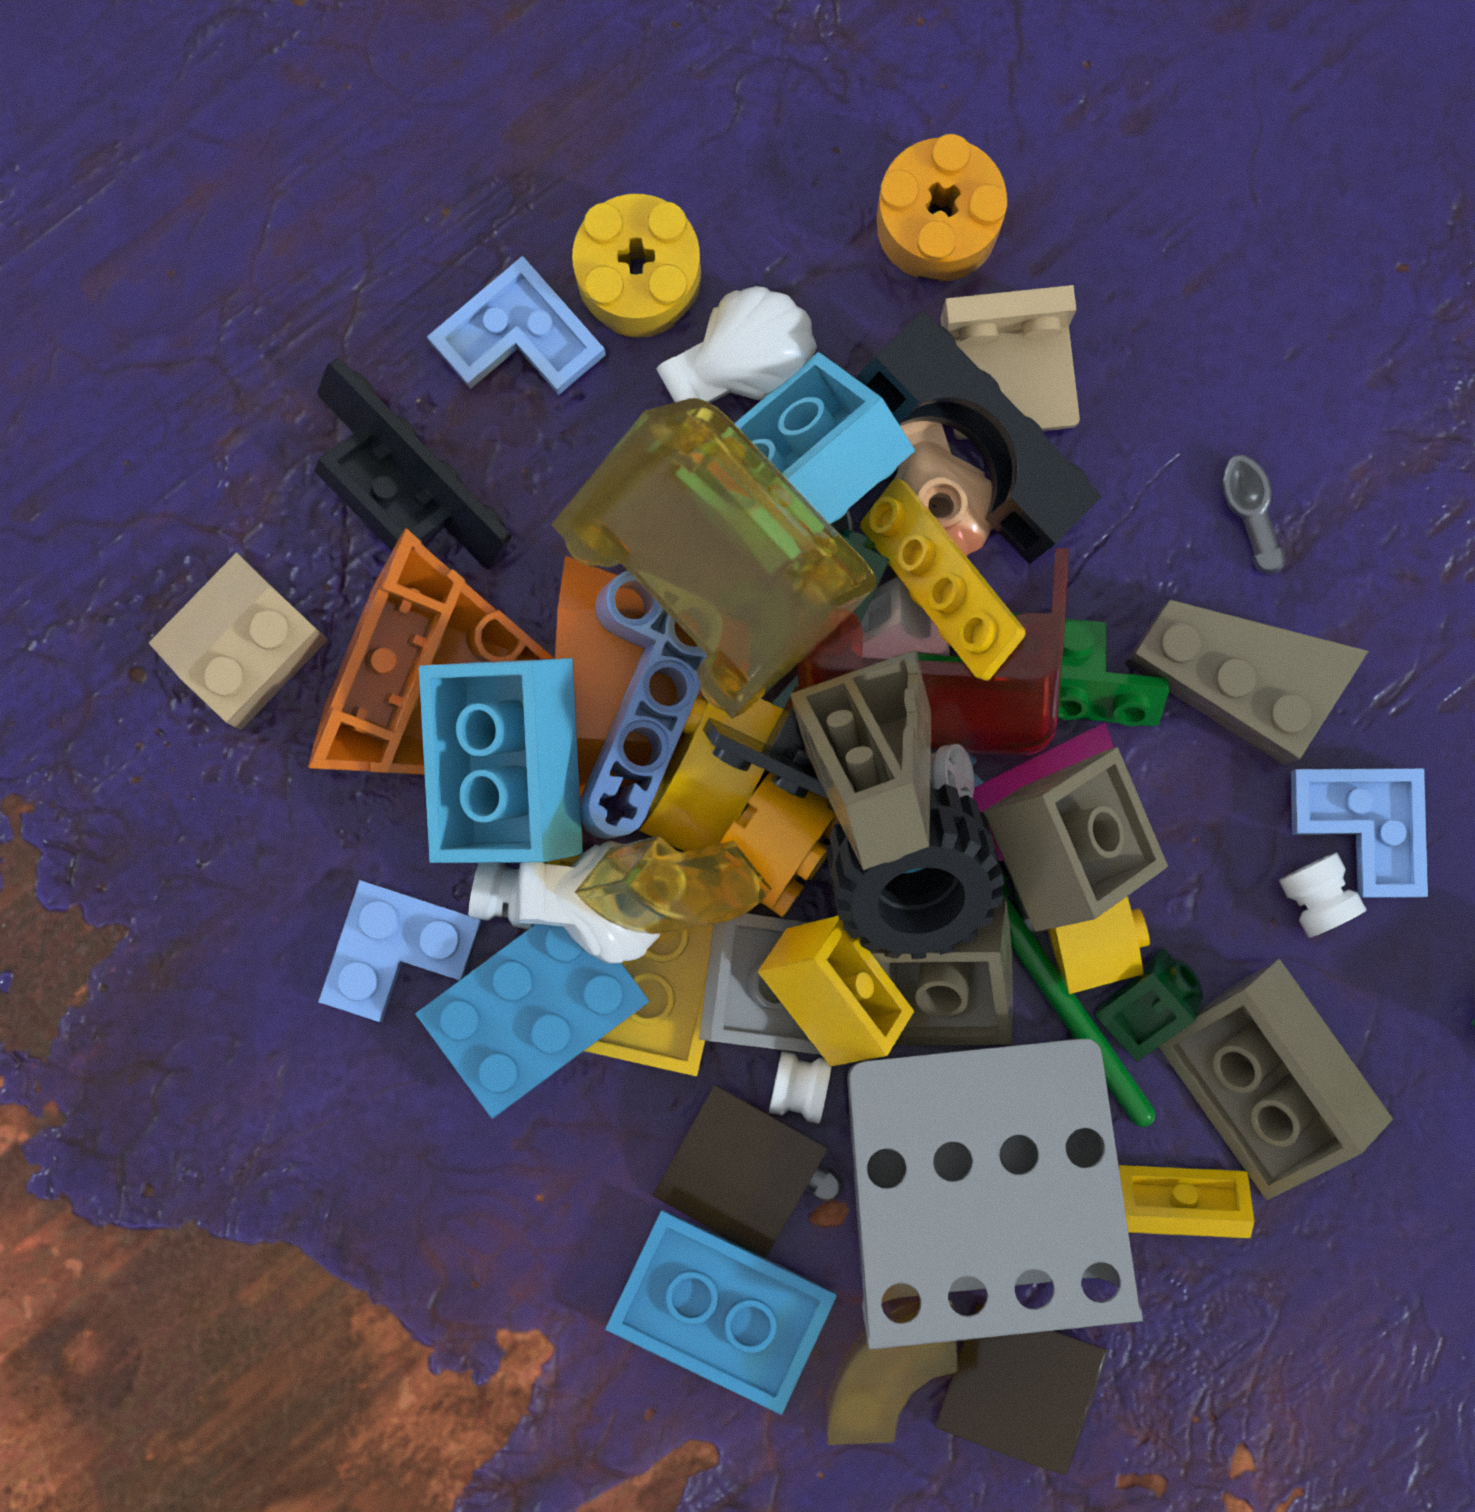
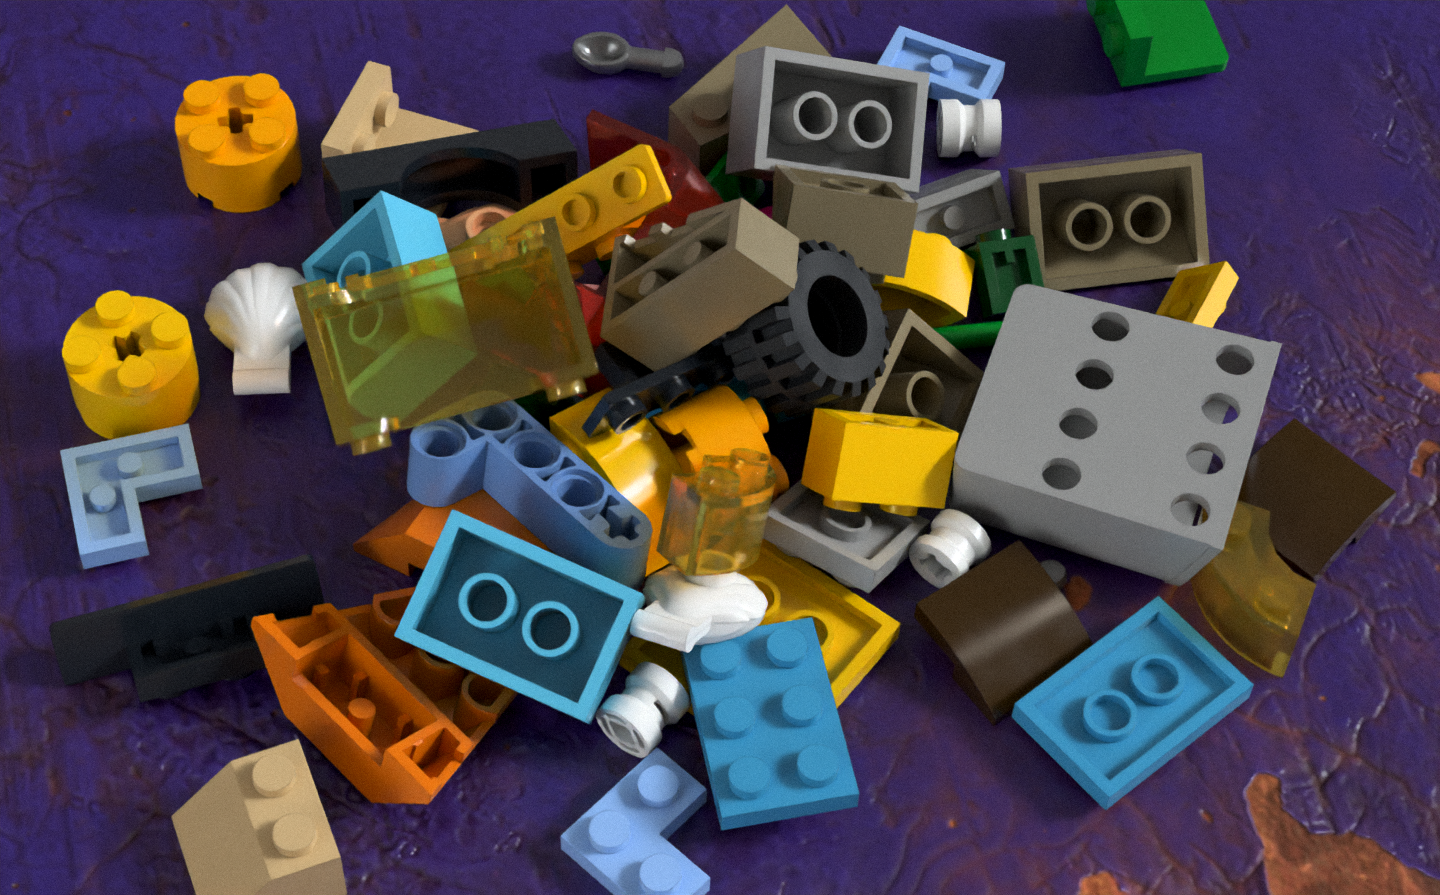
camera: 70 degrees left, 30 degrees down
none -> light grey brick [725,46,930,194]
none -> light grey panel [908,169,1015,248]

